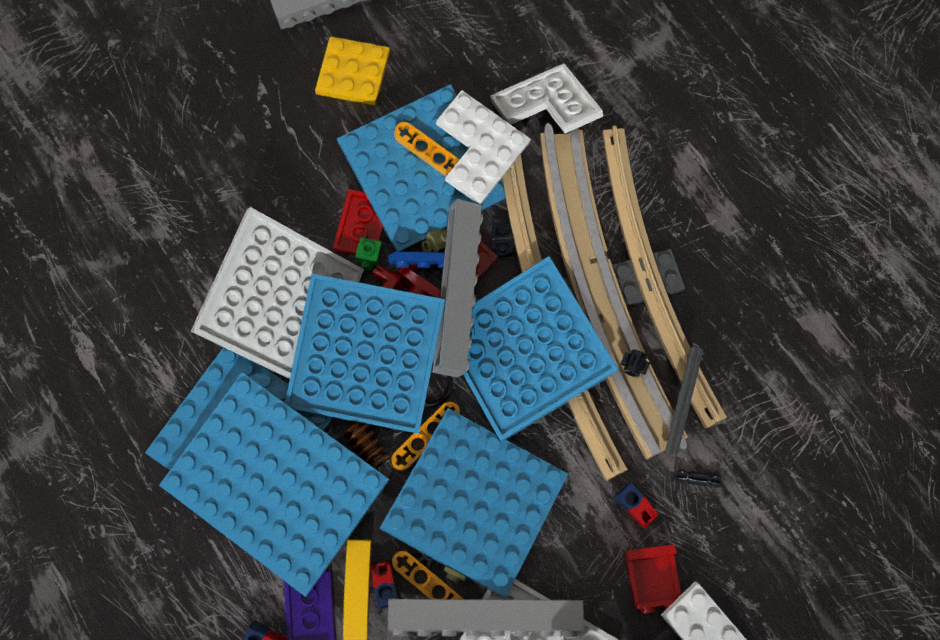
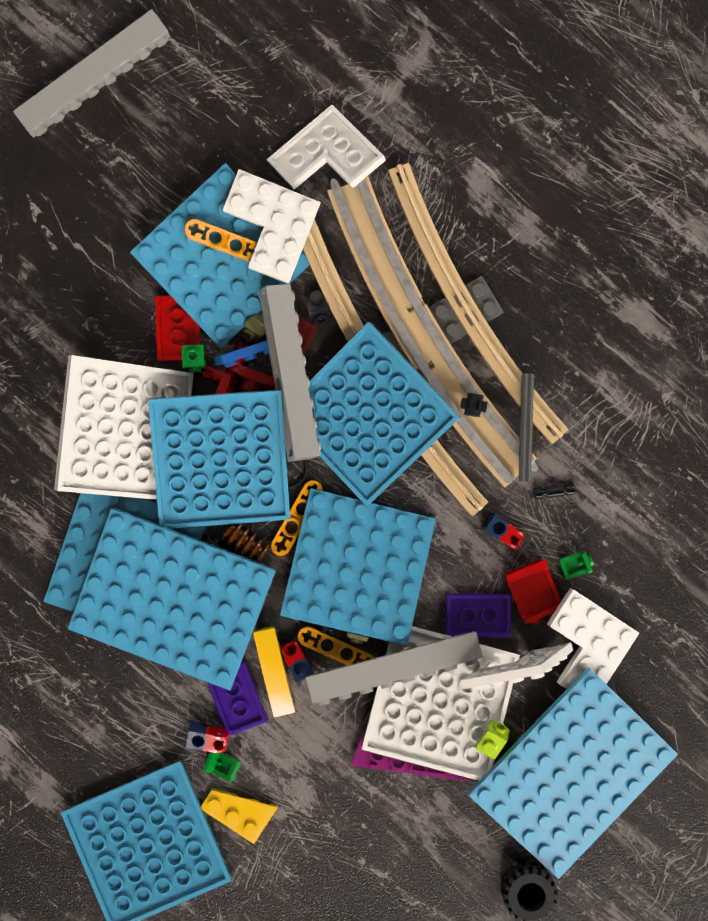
camera: 20 degrees left, 15 degrees up
yellow plate [315,36,390,106] -> none
none -> dark purple tile [446,593,511,637]
none -> green bracket [558,551,594,580]

